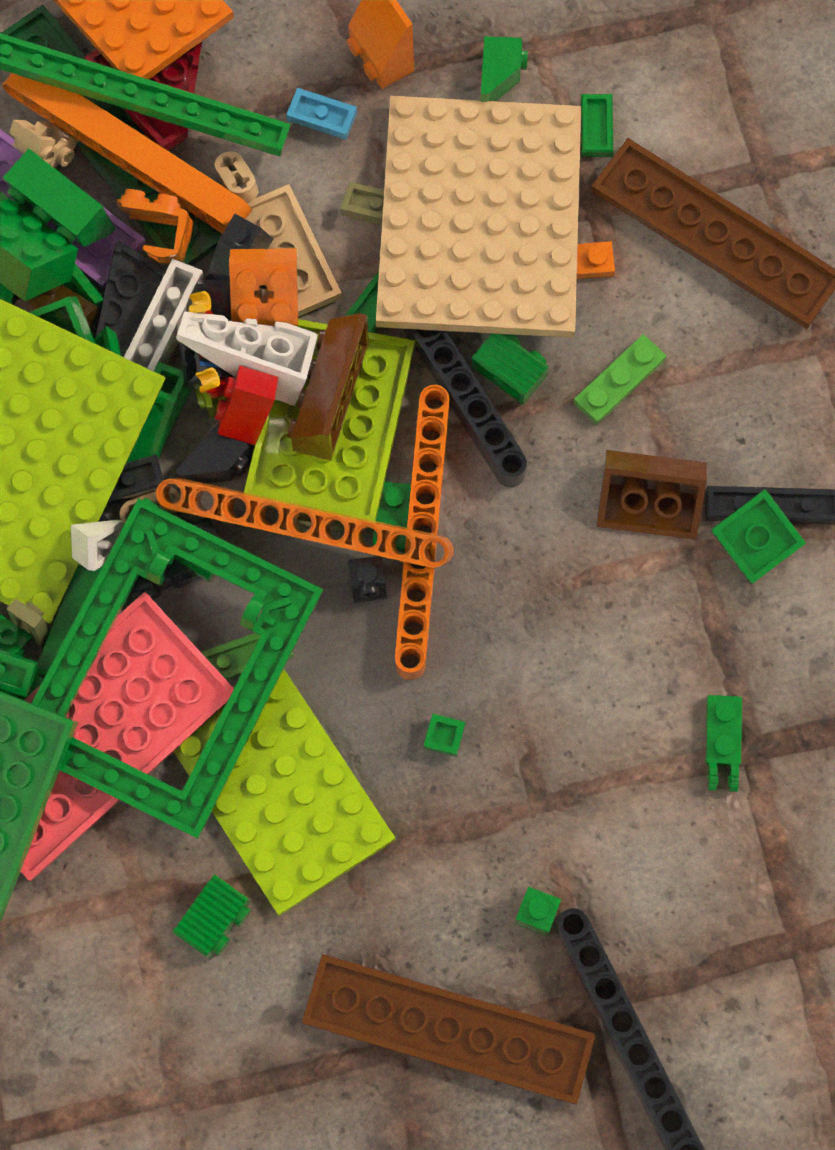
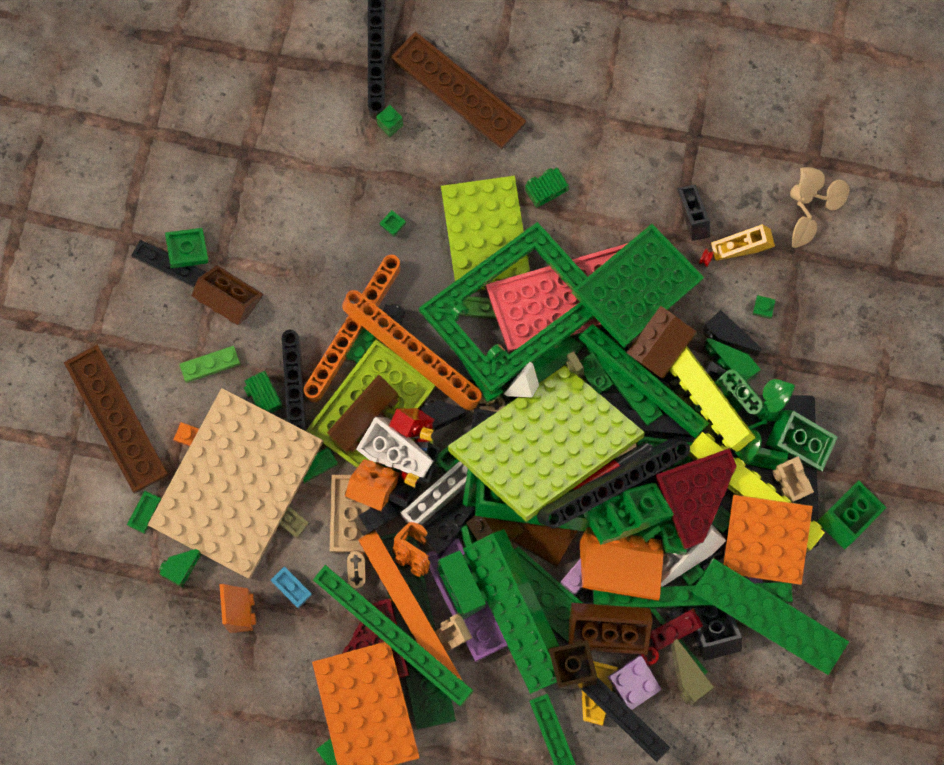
camera: 155 degrees left, 0 degrees up
green hinge [705,695,742,792] -> none

